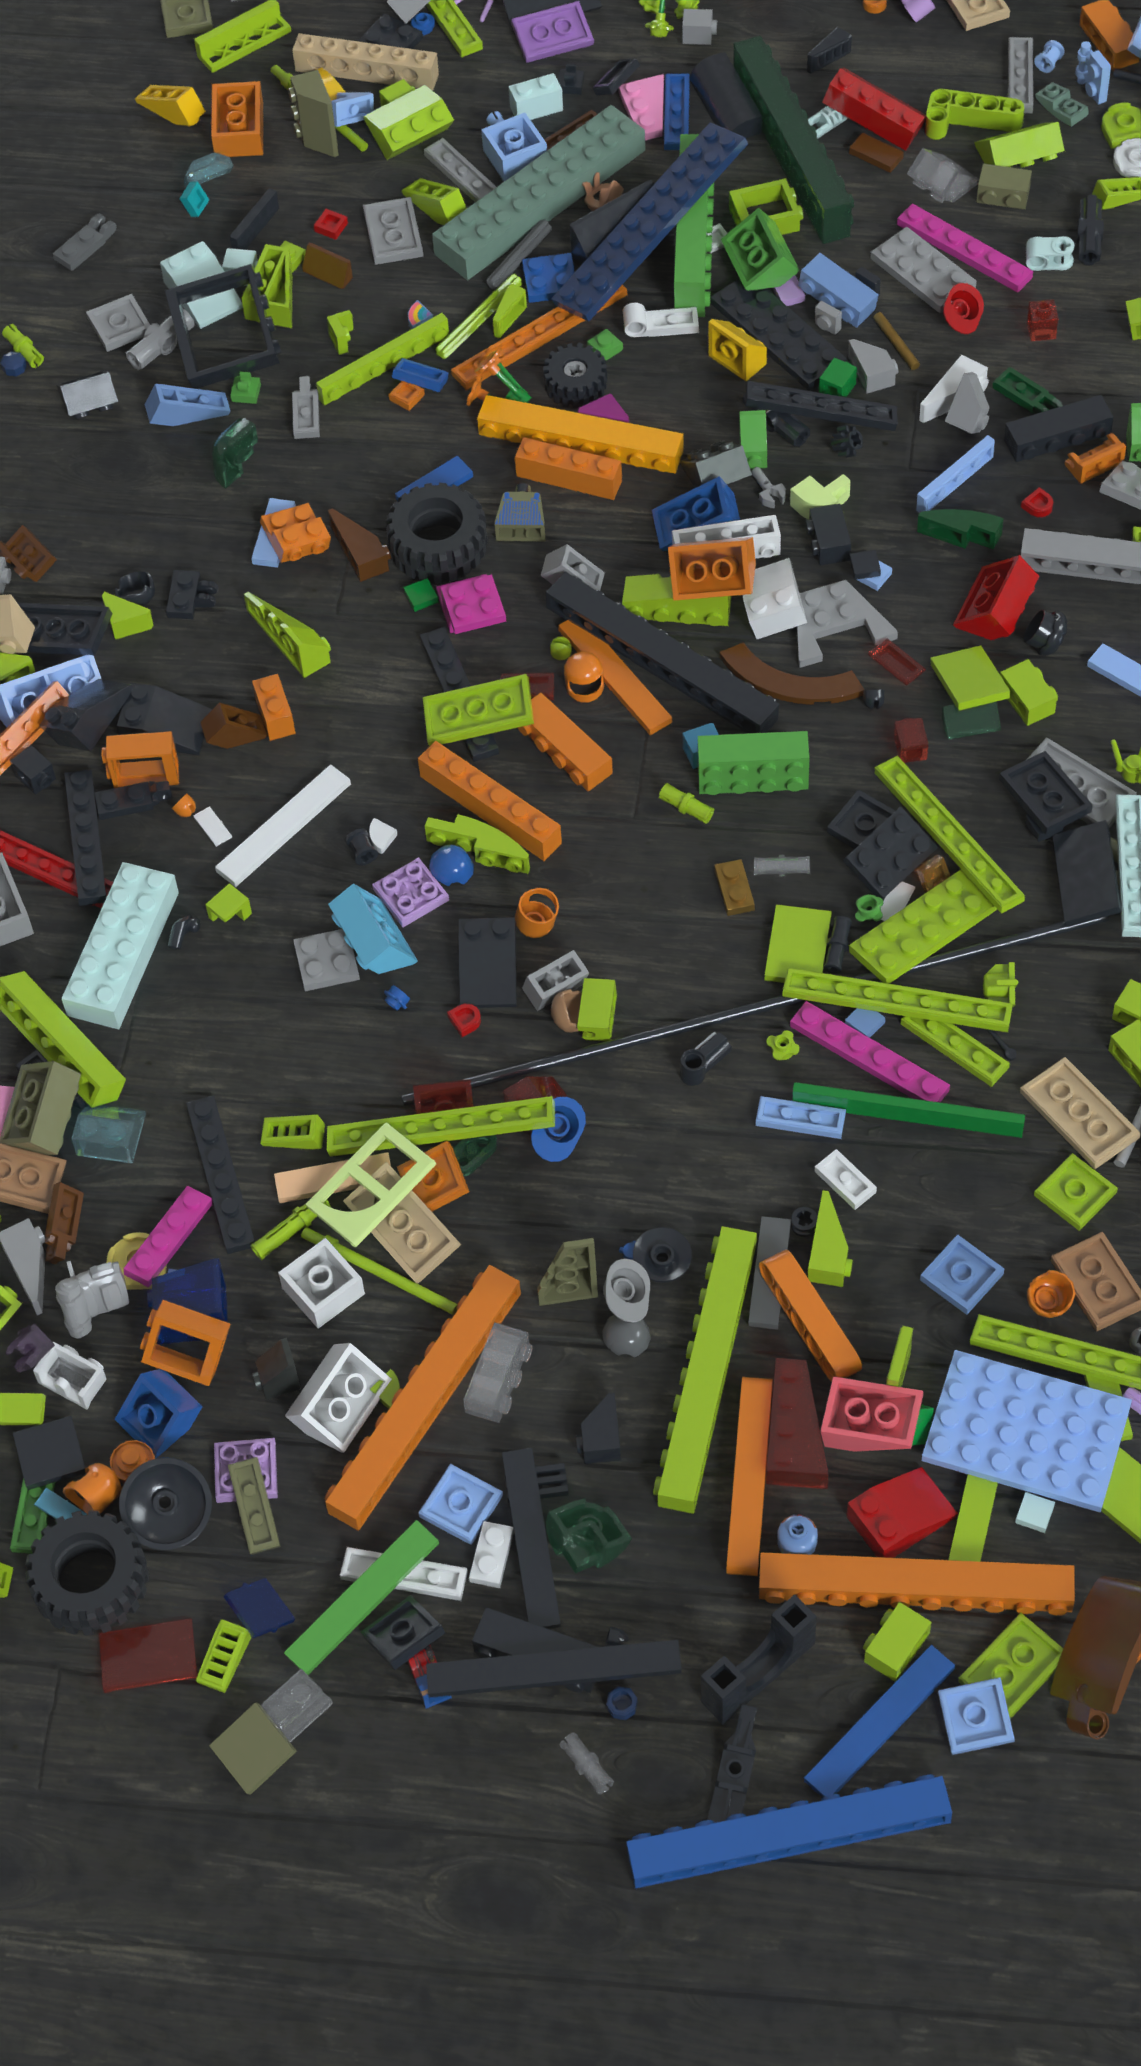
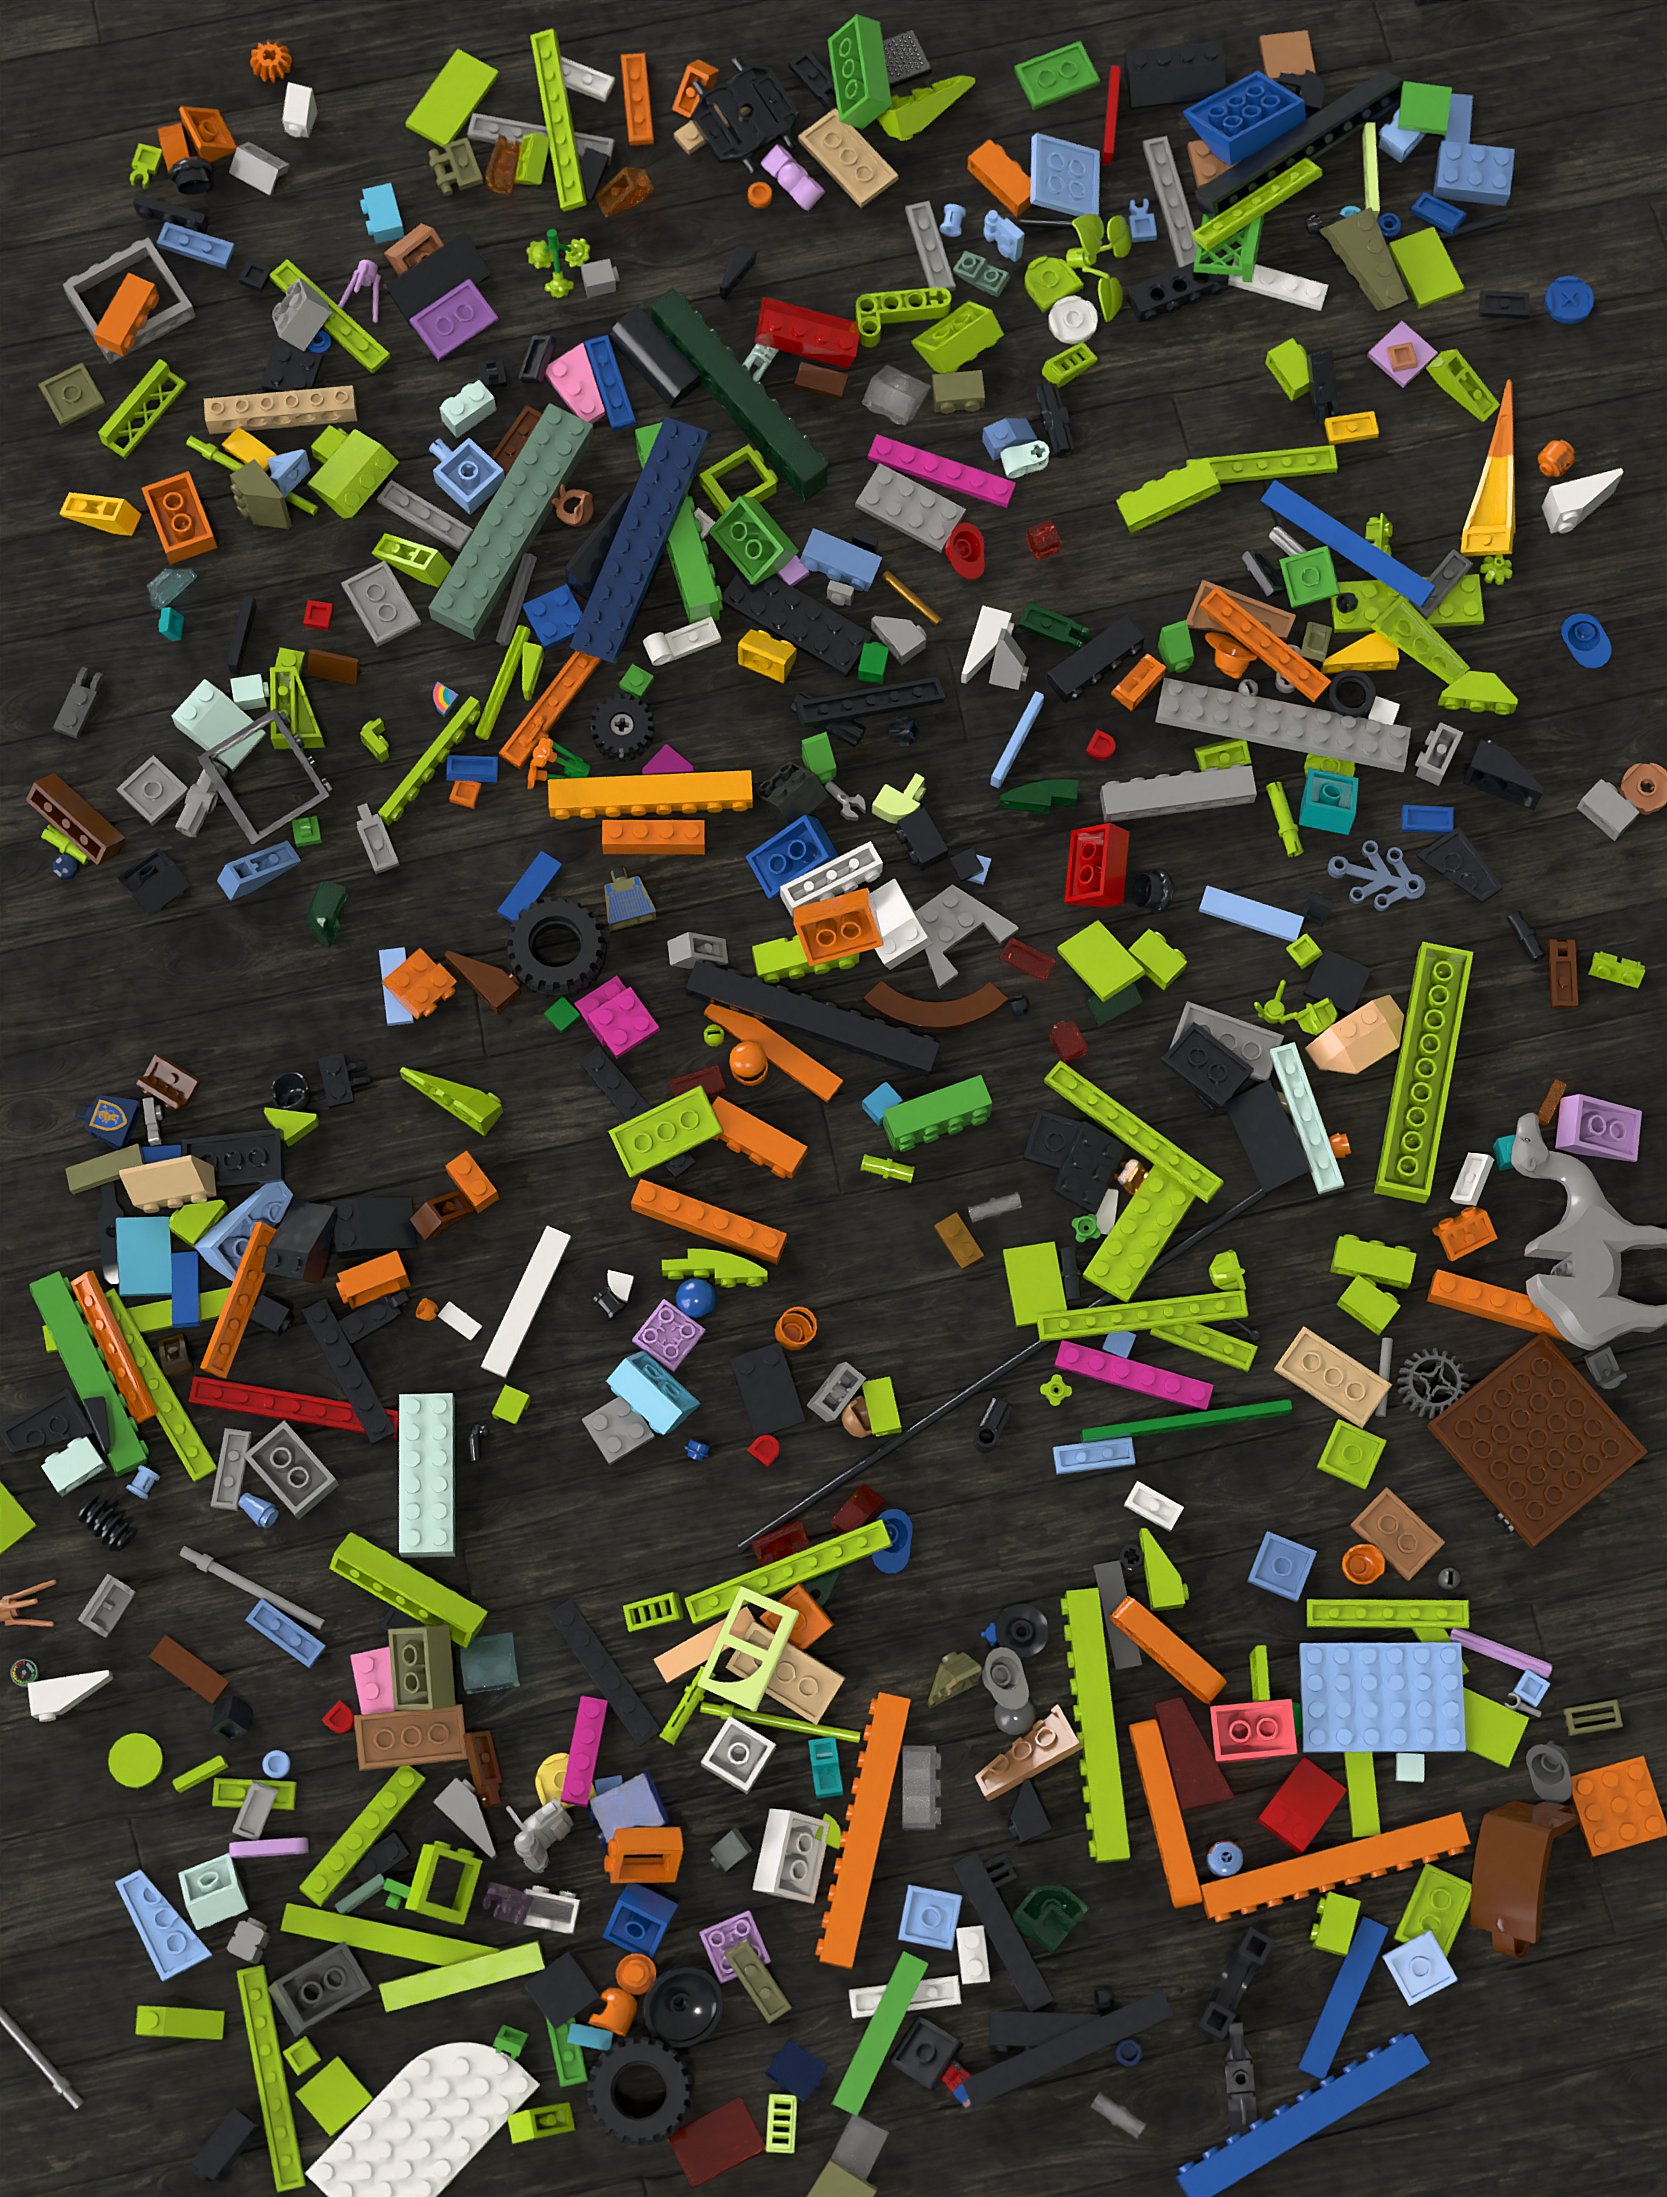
camera: 25 degrees left, 15 degrees up
none -> reddish brown brick [26,773,126,865]
none -> teal slope [808,1737,843,1799]
none -> medium nougat wing [975,1704,1082,1801]
none -> medium blue slope [982,418,1037,461]

